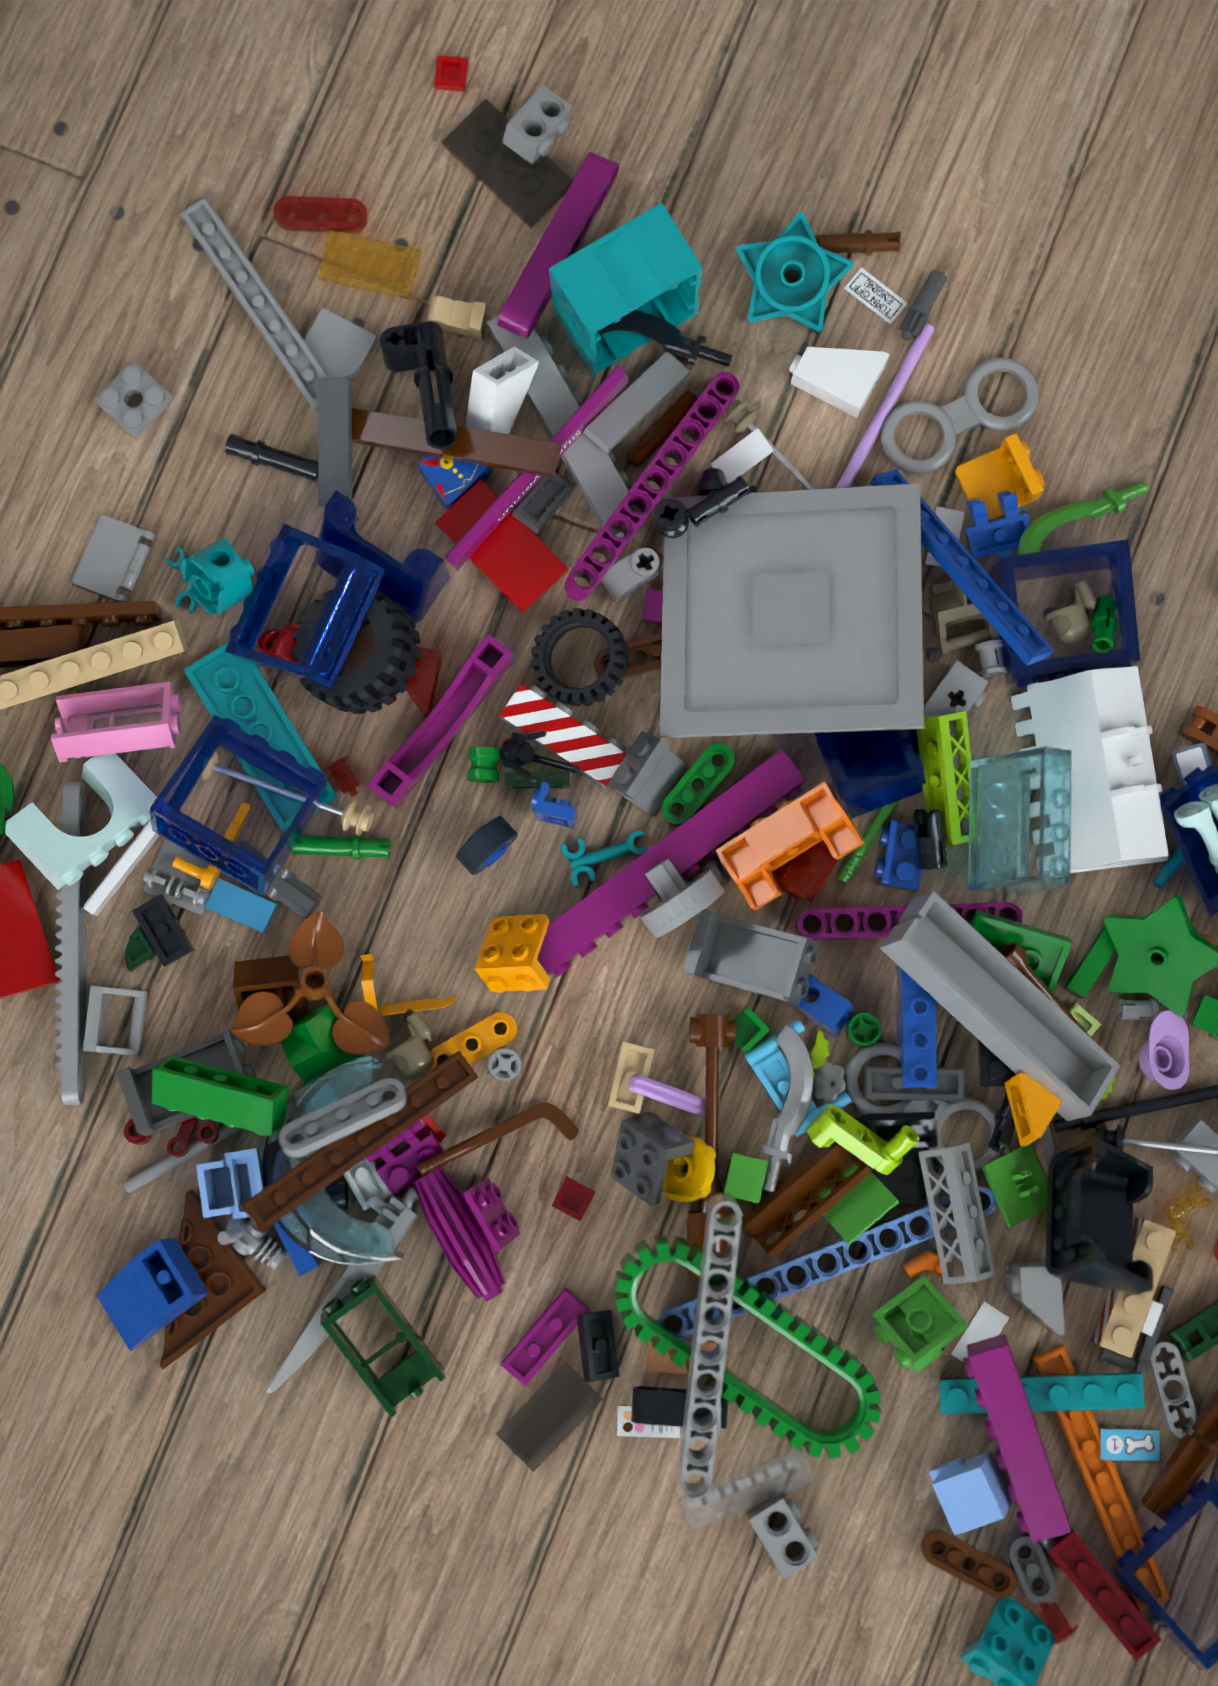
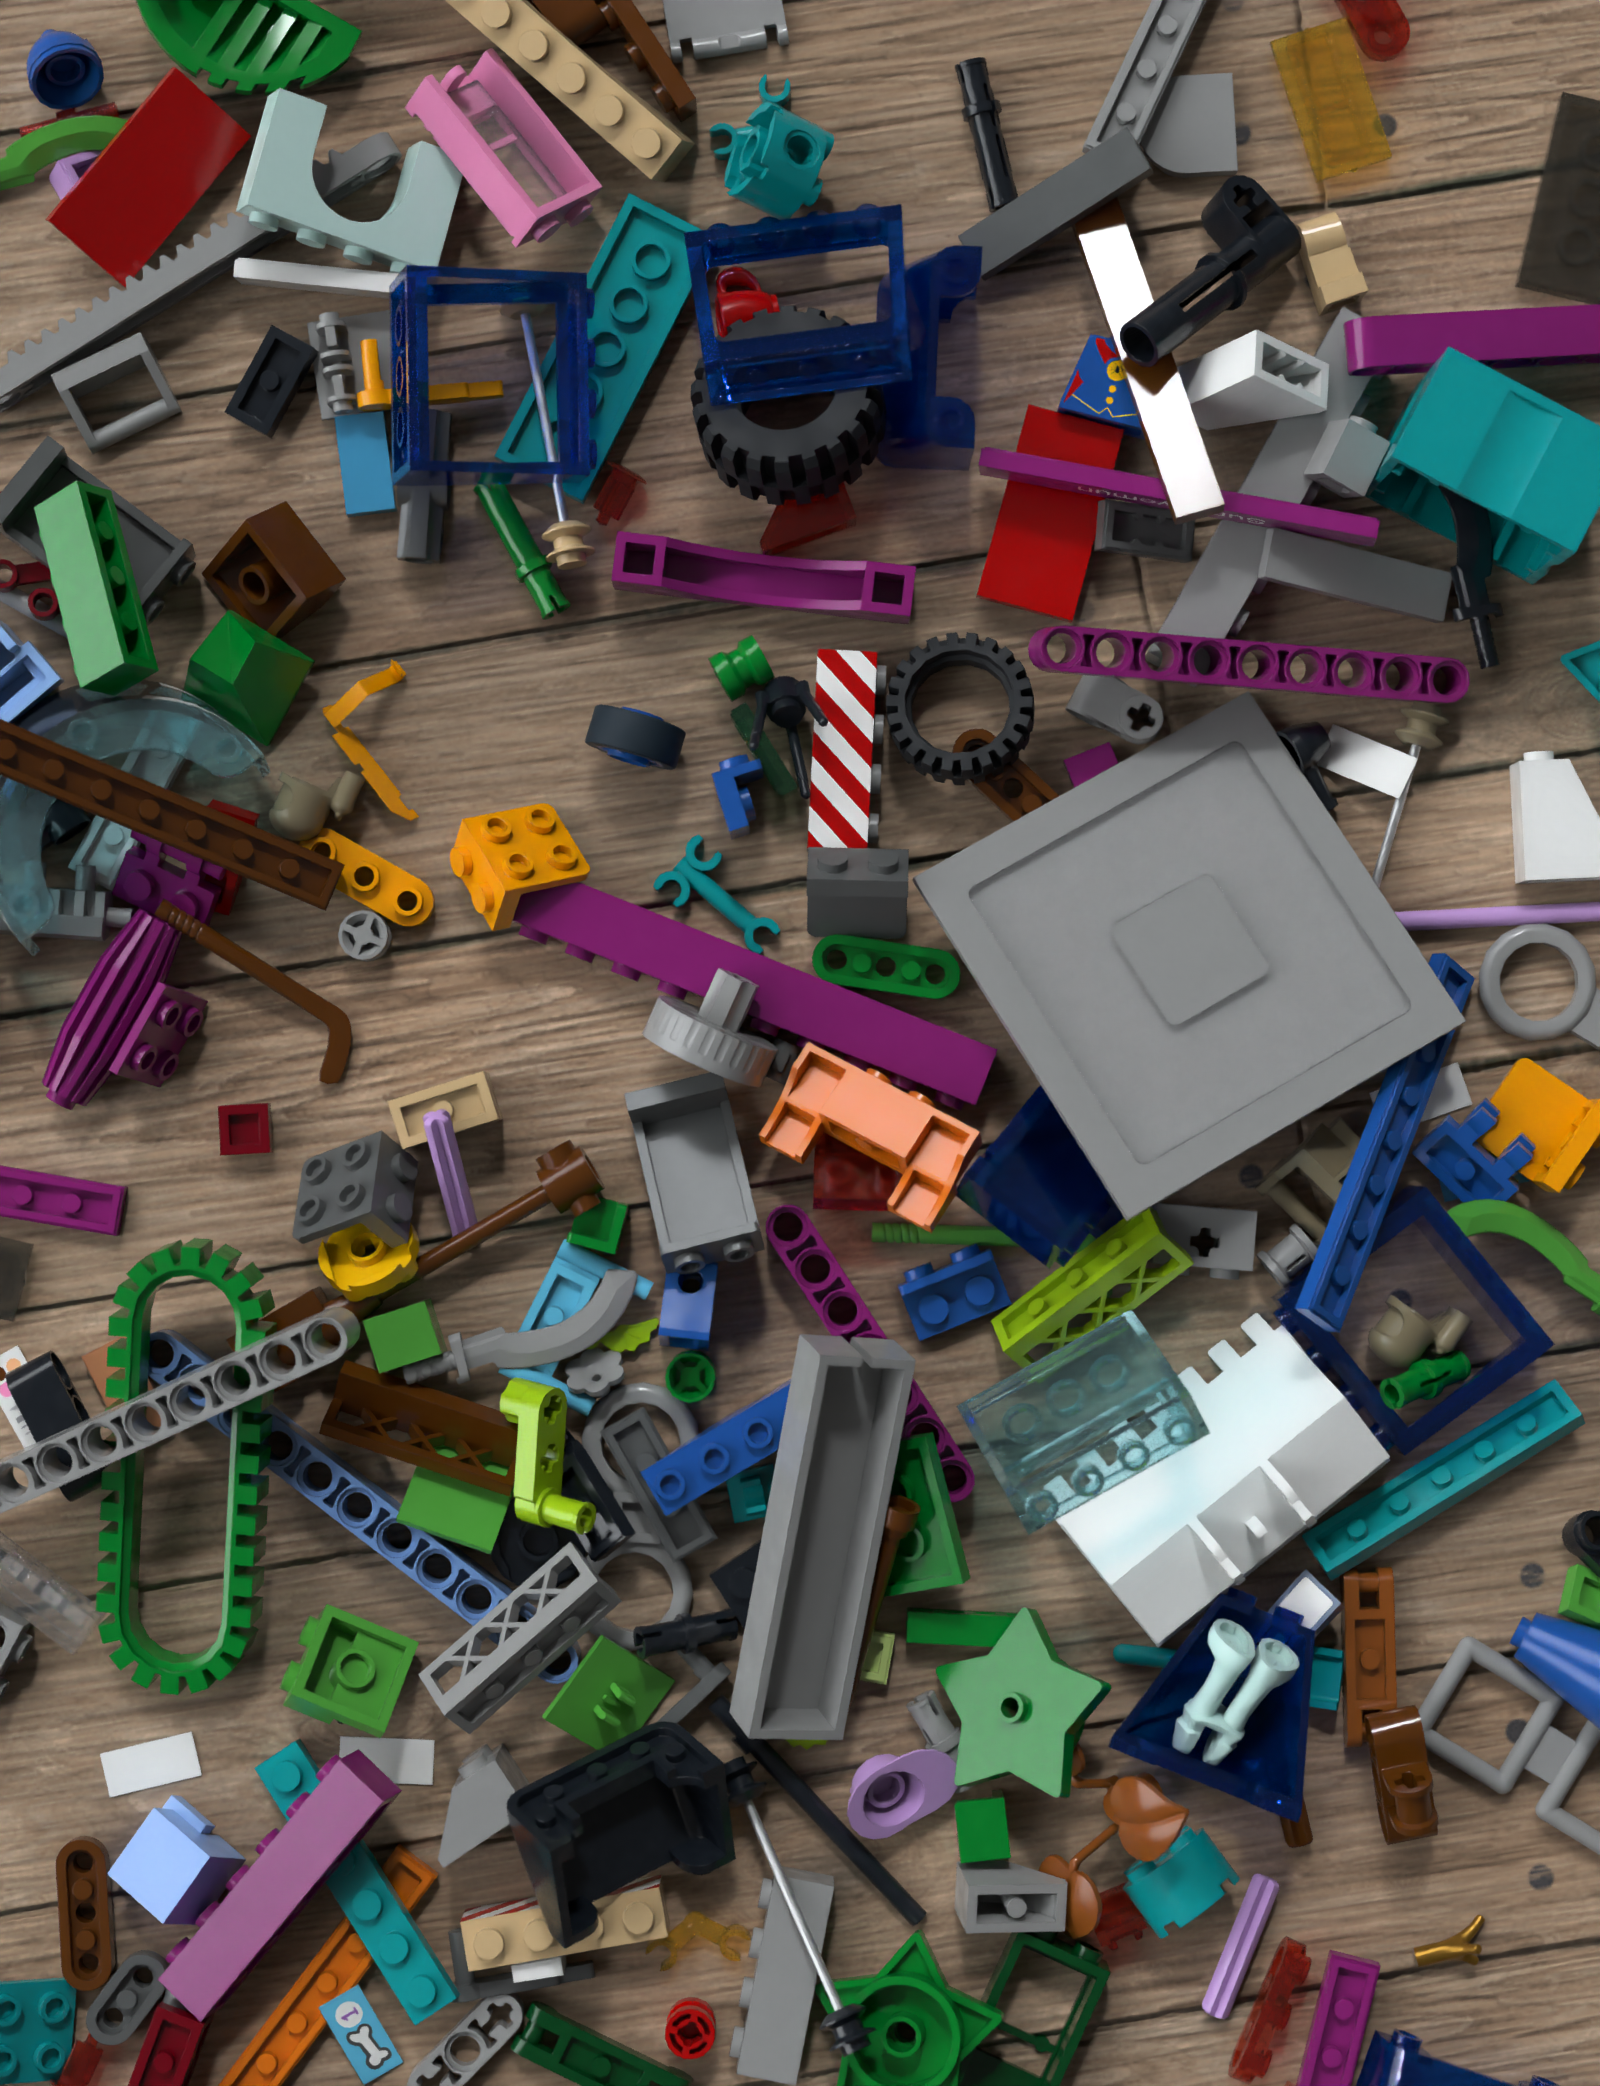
camera: 50 degrees right, 5 degrees up
dark green tile [125,926,157,972] -> none
dark orange plant [232,911,389,1055] -> none
light grey plate [279,1078,407,1157] -> none
black plate [576,1309,619,1382] -> none
reddish brown axle [625,391,698,467] -> none
black wheel [654,498,689,538] -> none
black pin [686,476,750,527] -> none
orange arm [902,1250,954,1279] -> none
black hinge [913,809,948,870] -> none
light orange slope [1004,1073,1062,1147] -> none
none -> white sticker [100,1732,202,1797]
none -> teal tile [726,1463,774,1523]
none -> teal plate [1302,1379,1585,1581]
none -> light grey brick [1303,416,1391,498]

